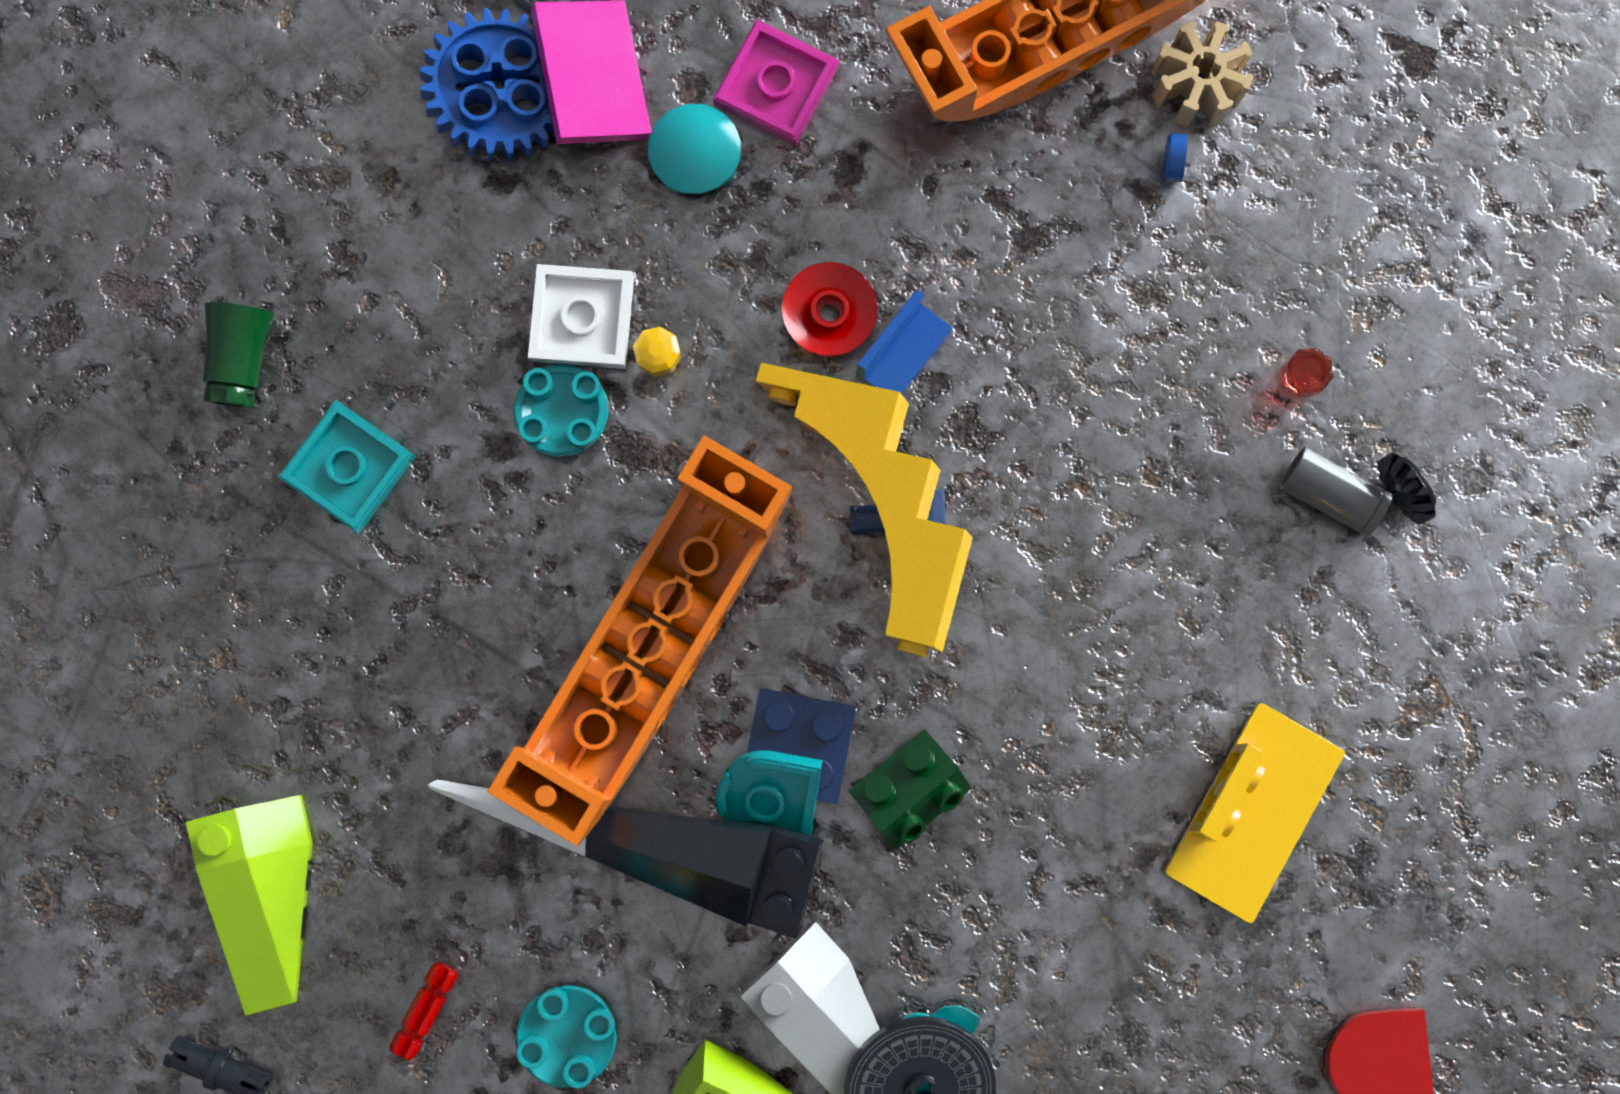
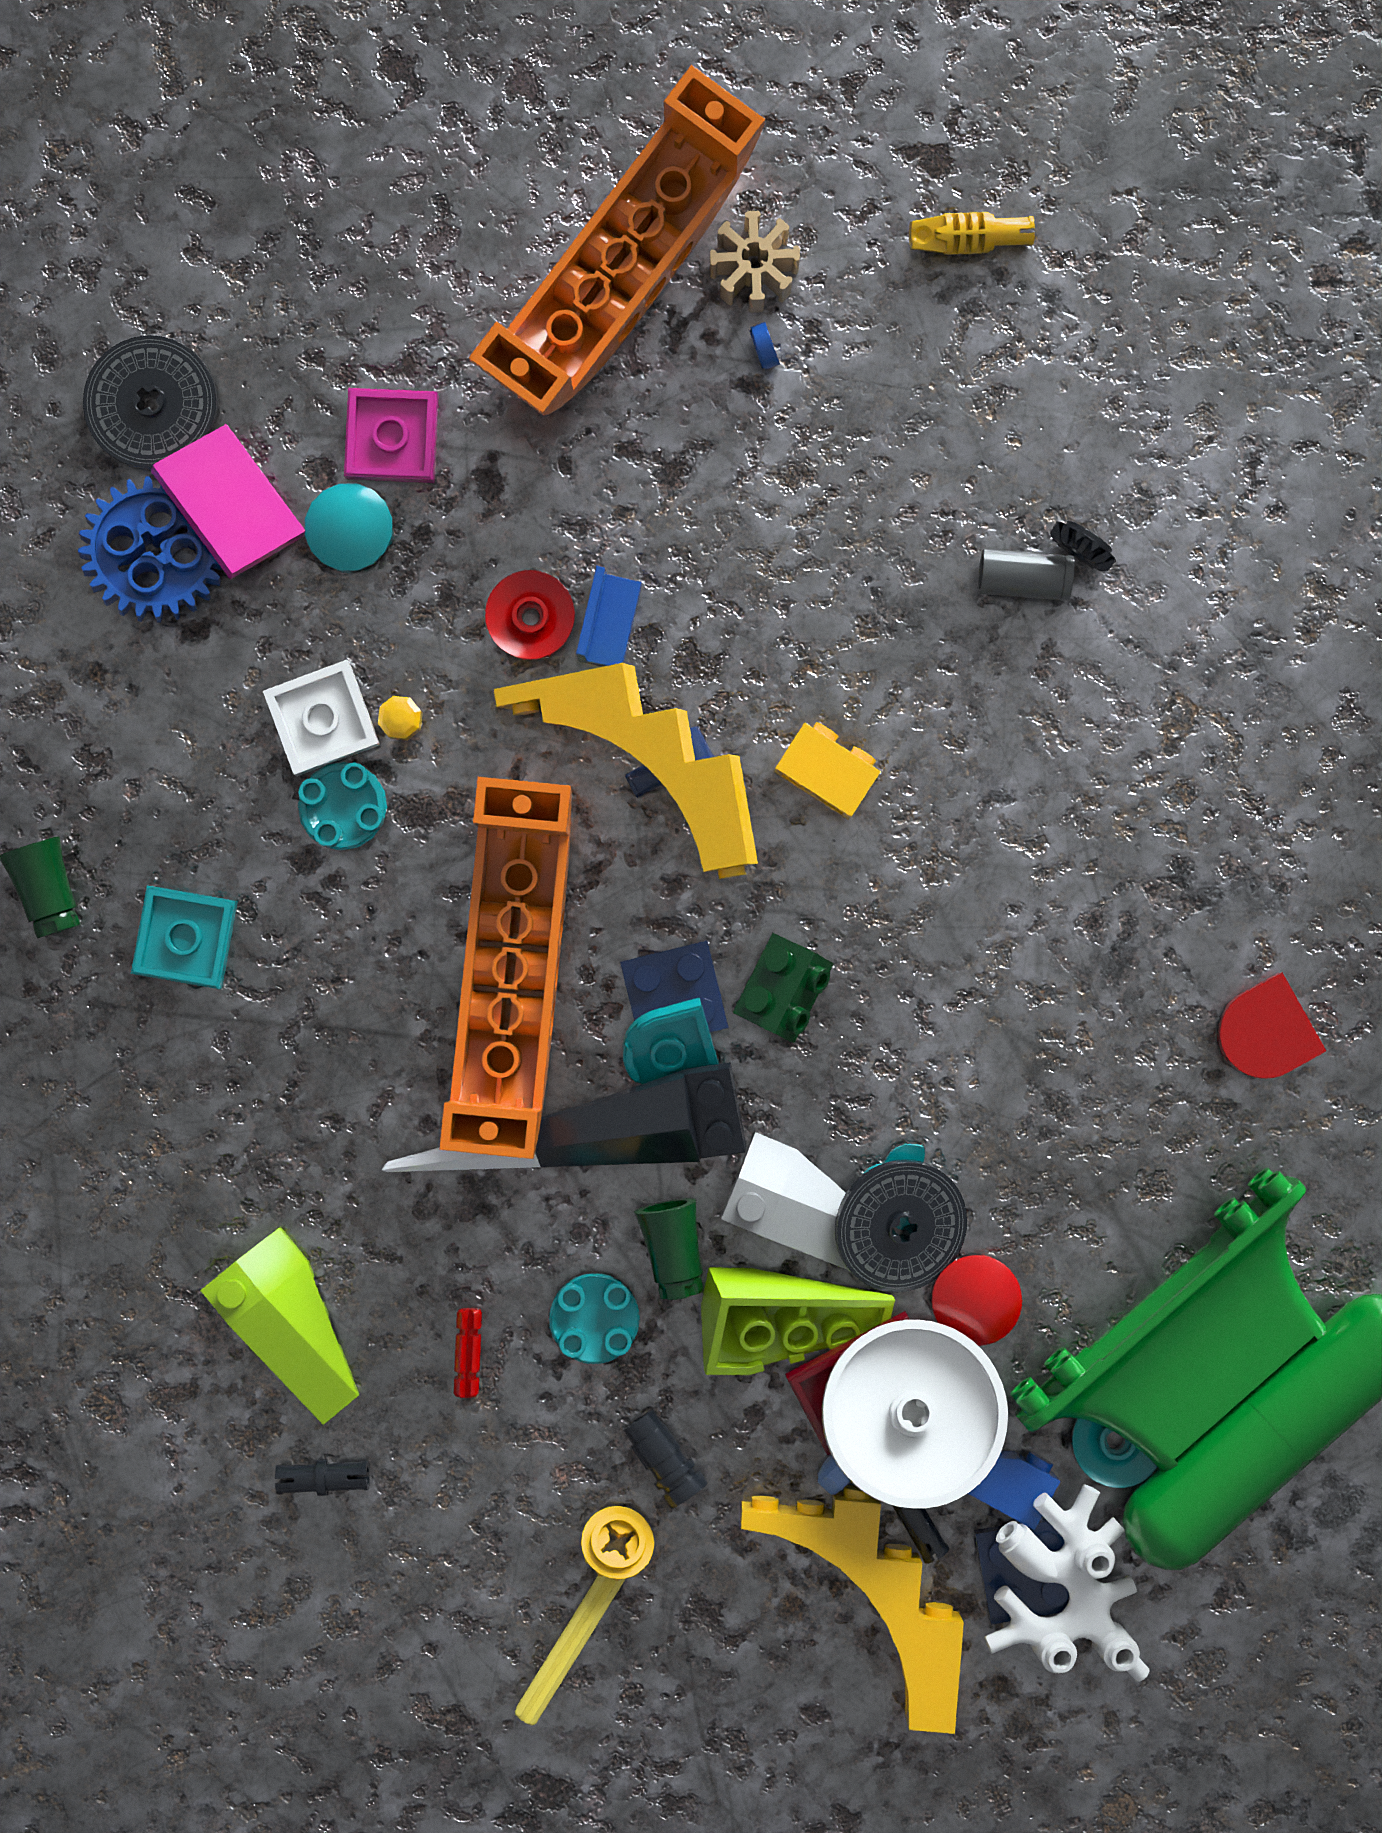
camera: 20 degrees left, 5 degrees up
yellow bracket [1164,703,1345,923] -> none
clear red tile [1282,348,1334,397] -> none
none -> dark green plant [634,1198,703,1300]
none -> yellow brick [774,722,881,820]
none -> yellow hinge [909,212,1035,255]

